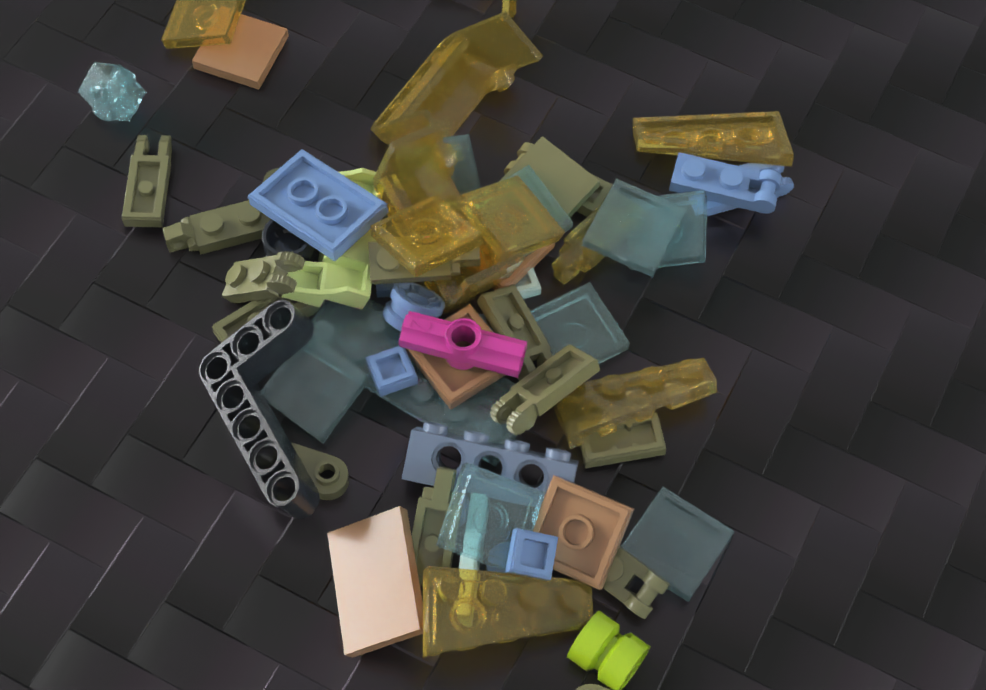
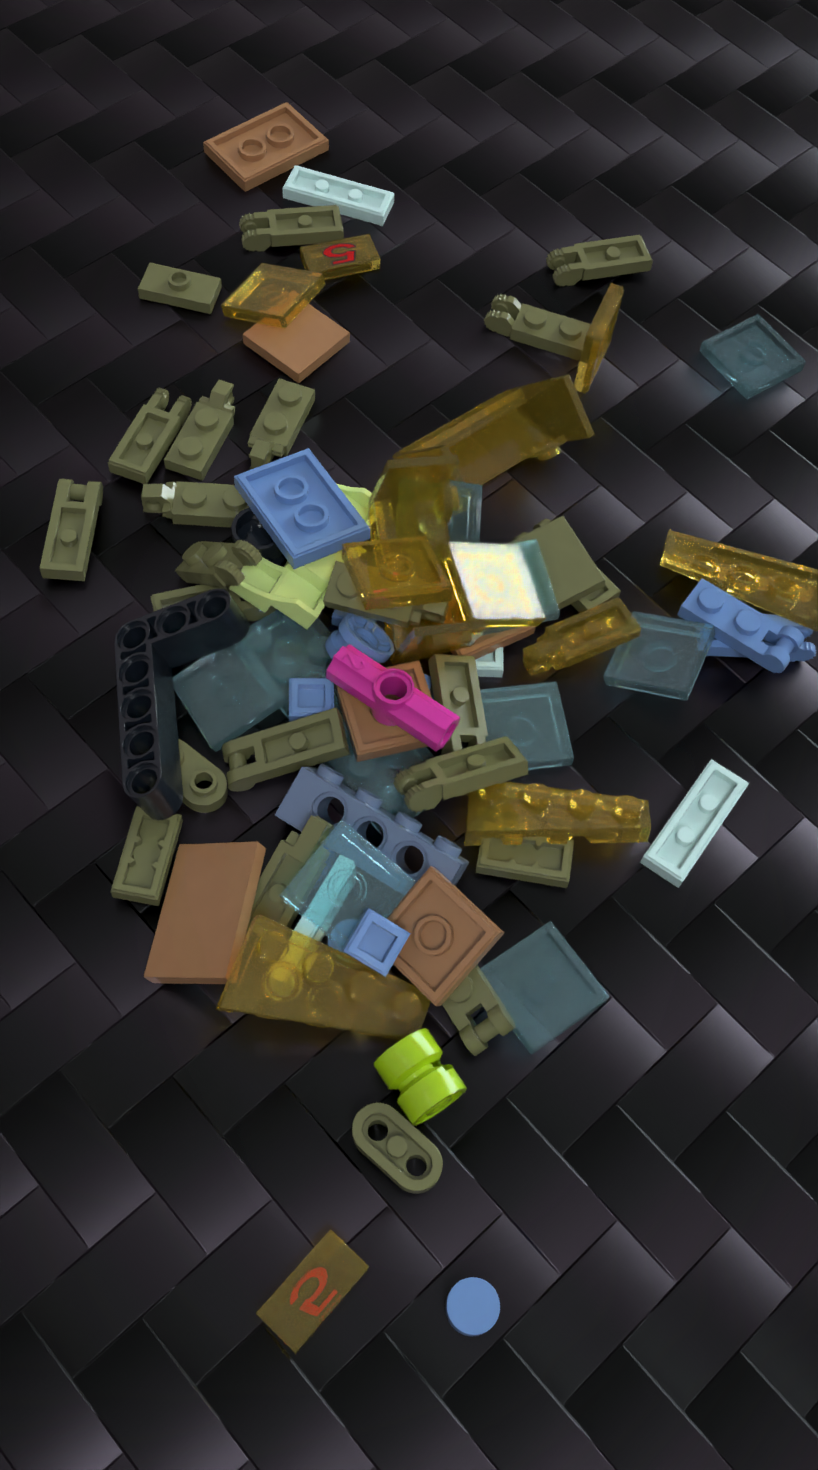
camera: 15 degrees right, 0 degrees up
clear light blue brick [78,62,146,121] -> none
clear light blue tile [582,178,687,277] -> none
none -> olive plate [40,479,103,581]
none -> olive plate [111,806,183,906]
none -> olive plate [138,263,222,314]
none -> olive hinge [164,380,235,480]
none -> olive plate [222,708,350,792]
none -> olive hinge [248,378,315,470]
none -> light aqua tile [640,759,749,888]

